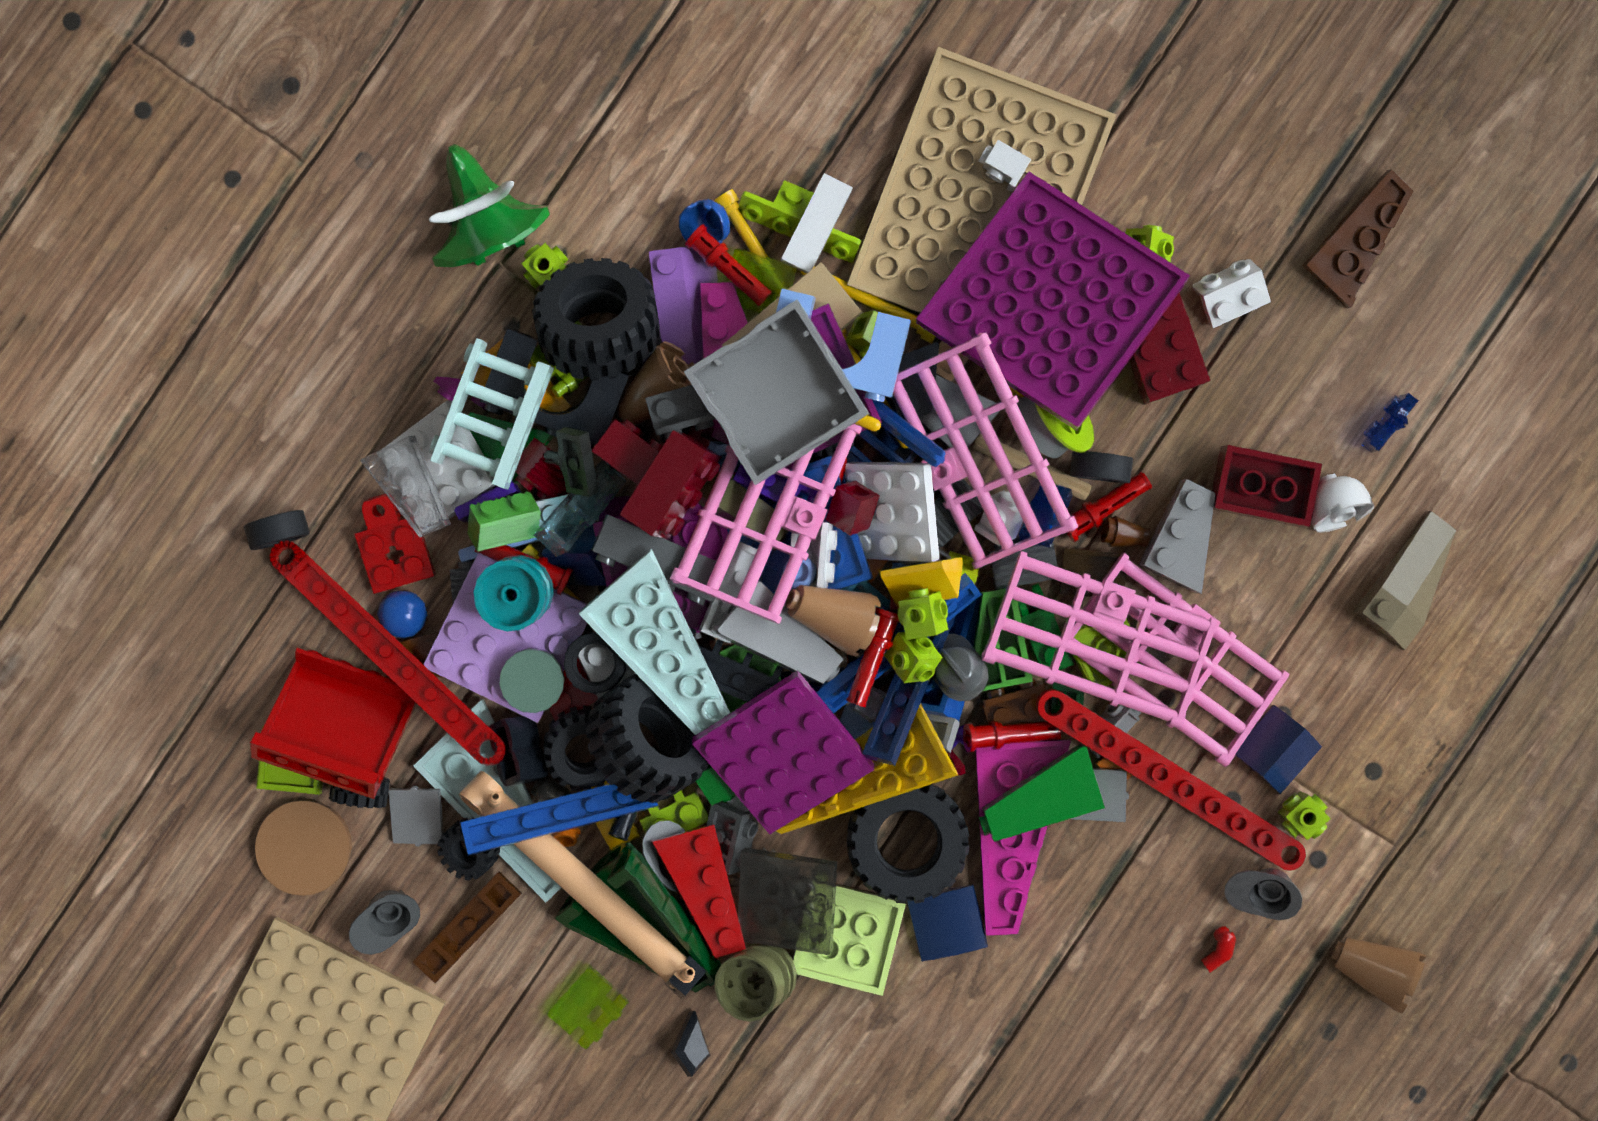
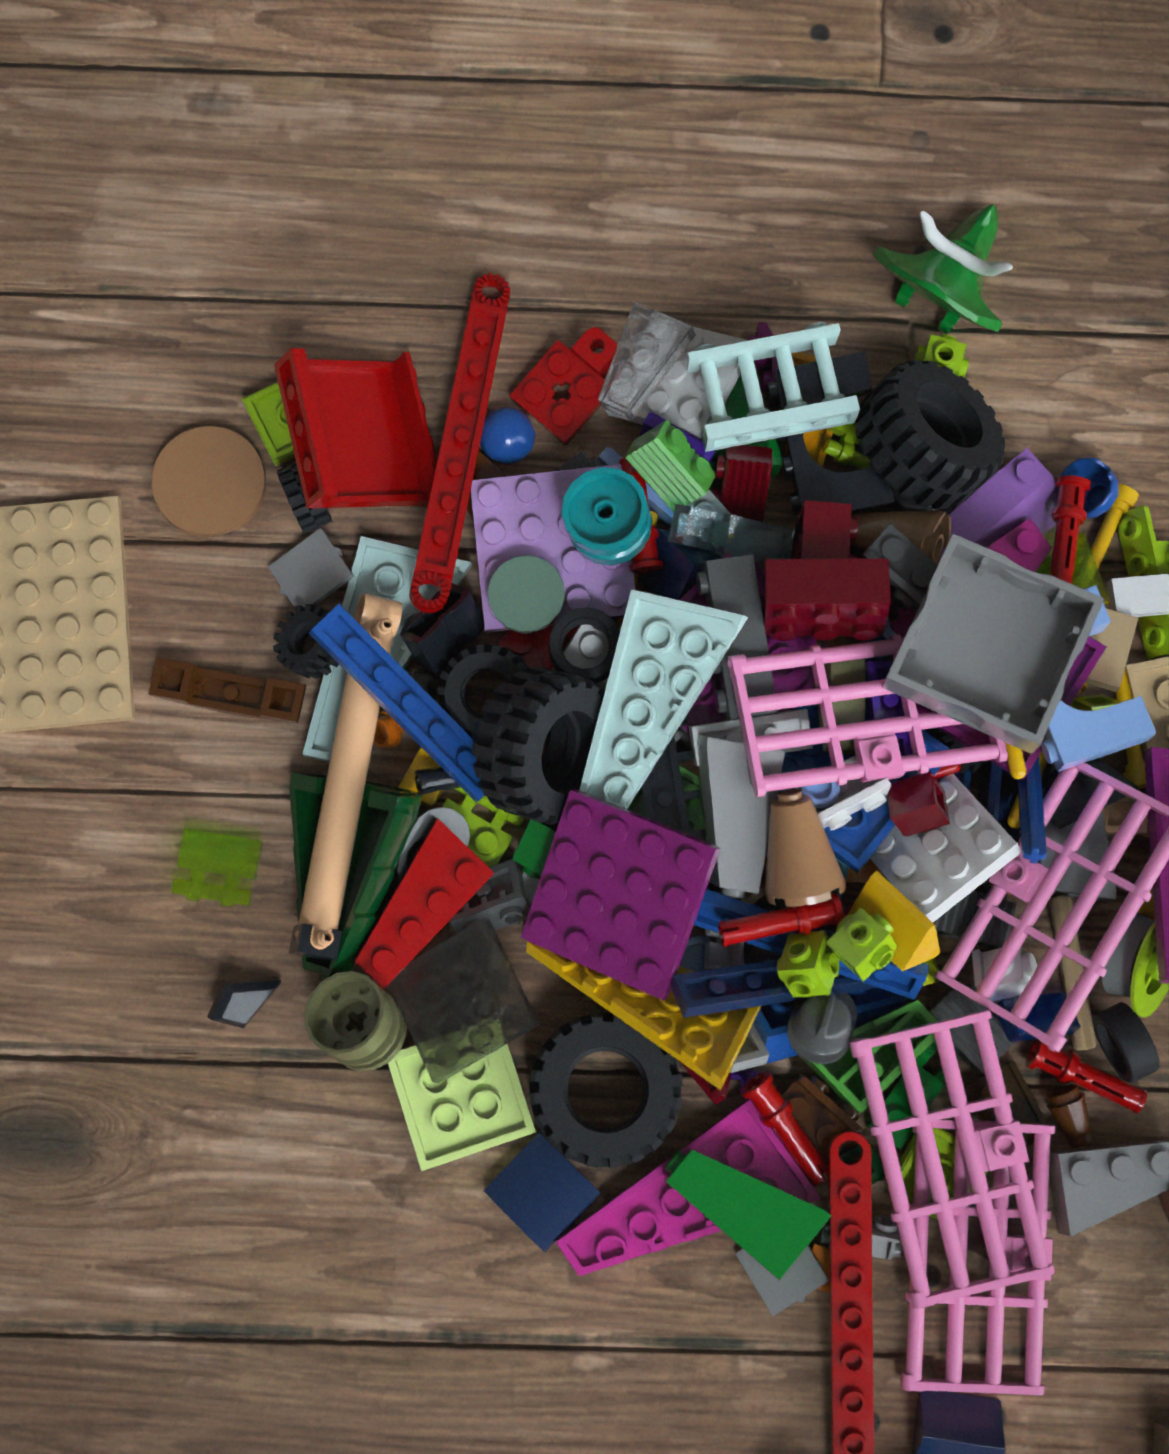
camera: 50 degrees right, 10 degrees down
black tyre [244,510,310,550] -> none
dark grey piece [349,890,420,955] -> none
pearl dark grey plate [544,427,599,497] -> none

